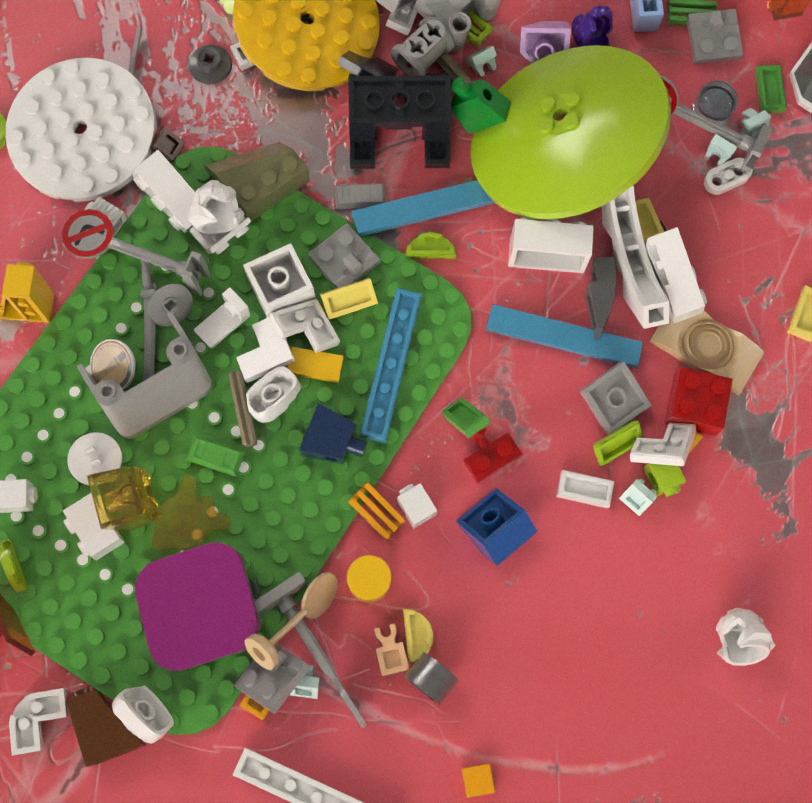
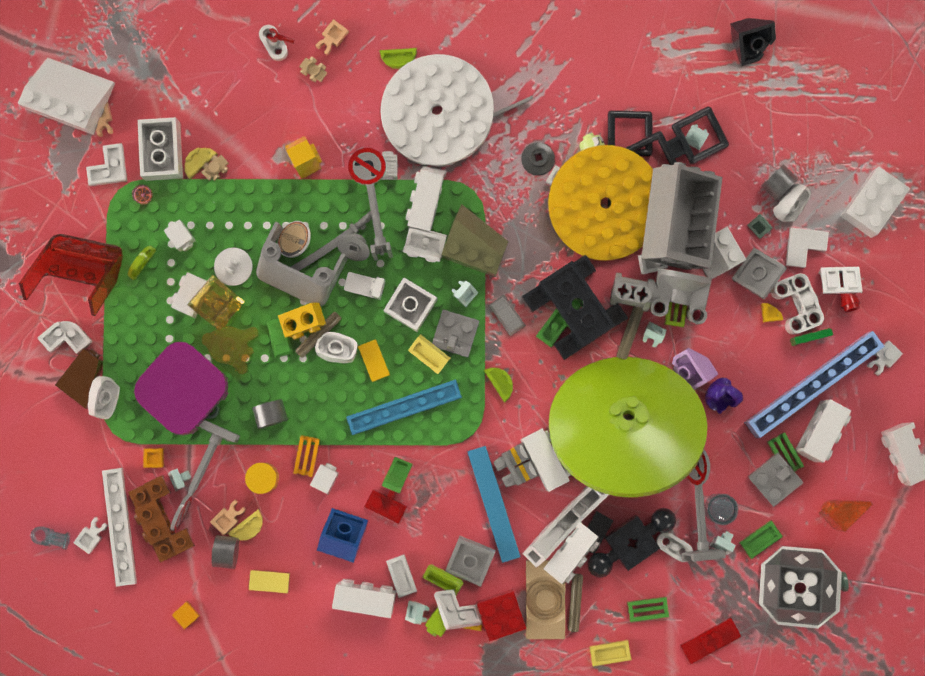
camera: 65 degrees right, 10 degrees up
reddish brown tile [151,127,185,163] -> none
white helmet [188,180,244,234] -> none
light grey hinge [234,644,310,714] -> none
white tile [236,317,295,383] -> none
tan piece [245,572,338,670] -> none
white tile [269,298,340,353] -> none
dark blue torso [299,403,367,464] -> none
black tile [338,50,399,76] -> none
dark azure tile [351,180,495,237] -> none
green torso [451,77,511,134] -> none
dark grey slope [585,256,616,340] -> none
light yellow tile [635,198,664,246] -> none
light aqua tile [704,134,737,167] -> none
none -> dark orange bracket [128,475,195,563]
none -> light yellow tile [249,570,290,593]
none -> flat silver piece [252,399,288,429]
none -> yellow brick [278,303,326,340]
none -> white brick [332,579,396,618]
none -> light aqua tile [452,281,478,307]
none -> light grey hips [493,443,538,487]
none -> bright green tile [536,300,582,348]
none -> dark tan axle [568,574,583,632]
none -> black brick [588,508,676,578]
none -> bright green tile [627,597,669,622]

